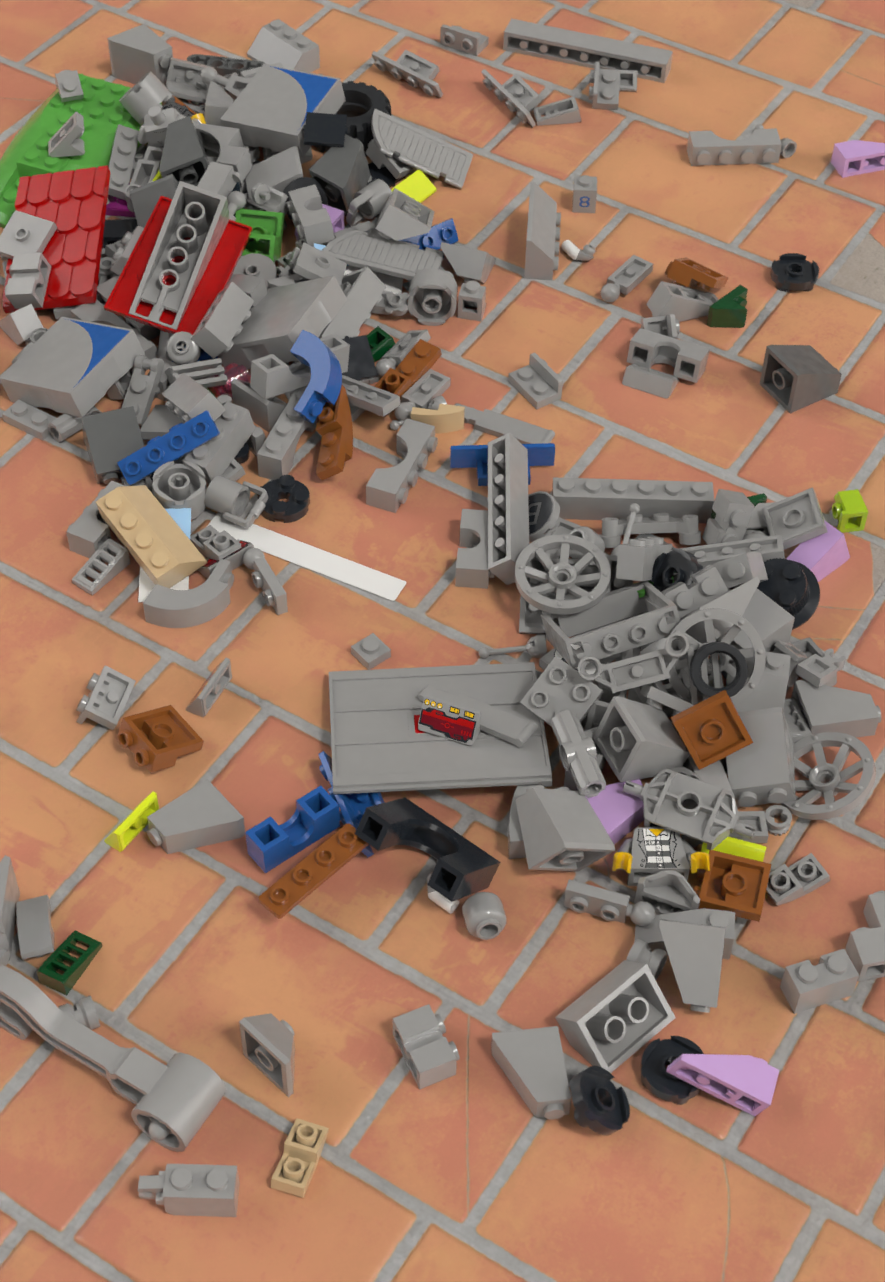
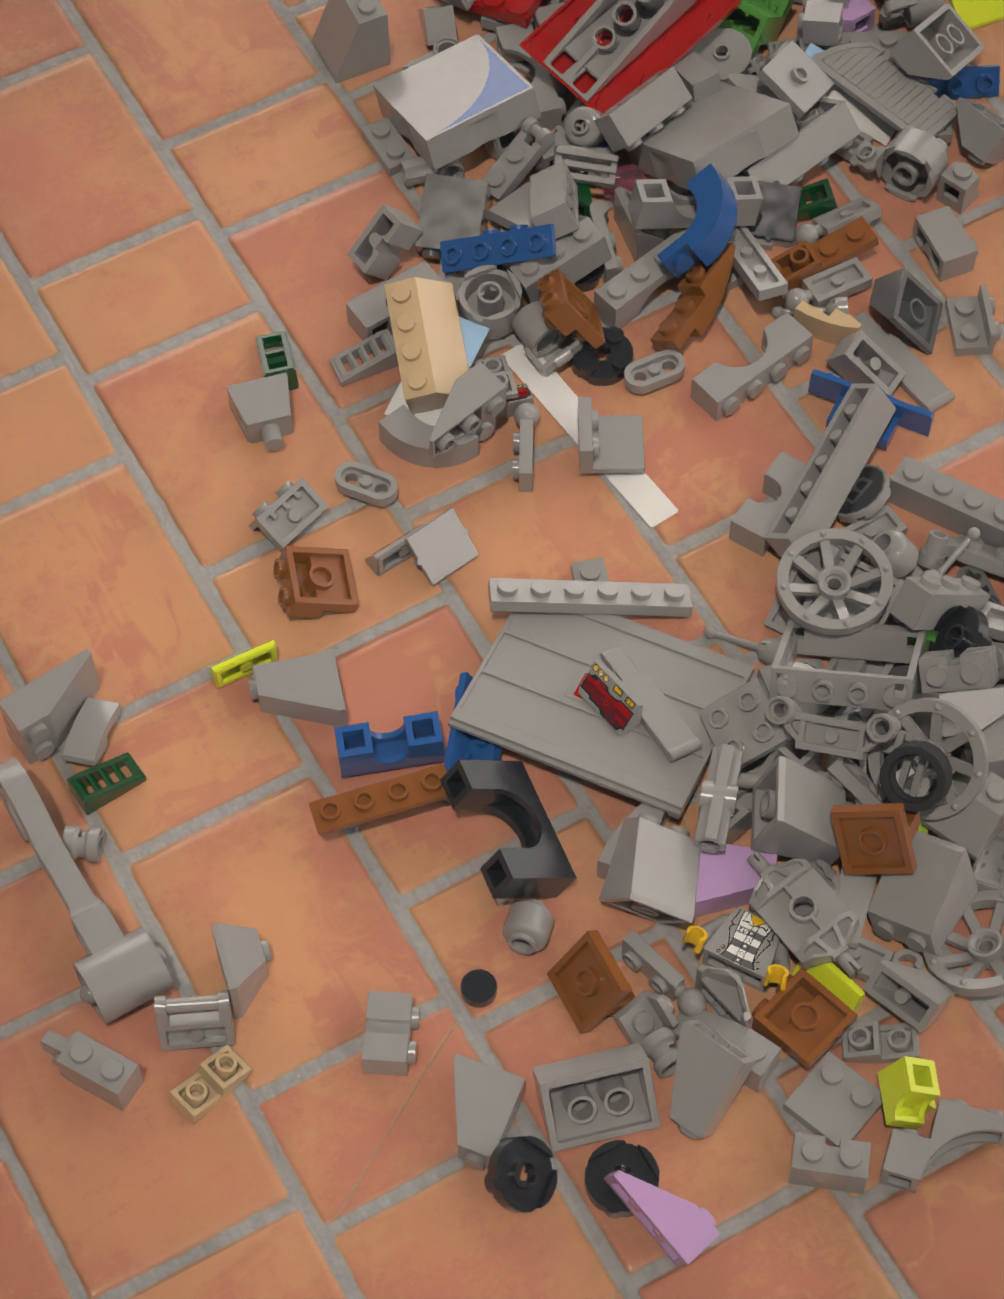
camera: 30 degrees right, 10 degrees up
none -> light grey plate [154,990,235,1051]
none -> light grey torso [227,373,293,451]
none -> dark green slope [255,331,299,390]
none -> light grey plate [335,461,398,507]
none -> light grey brick [347,205,423,280]
none -> light grey piece [404,508,479,585]
none -> light grey slope [429,362,506,459]
none -> black tile [461,969,497,1008]
none -> light grey plate [488,578,692,617]
none -> dark orange plate [536,268,606,349]
none -> dark orange bracket [547,930,635,1033]
none -> light grey bracket [577,397,645,473]
none -> light grey bracket [612,990,679,1045]
none -> light grey plate [624,350,685,394]
none -> light grey plate [783,1051,883,1147]
none -> light grey slope [826,330,906,395]
none -> light grey slope [863,959,955,1033]
none -> dark grey slope [869,268,943,355]
none -> neon yellow brick [877,1056,940,1129]
none -> light grey brick [912,206,978,282]

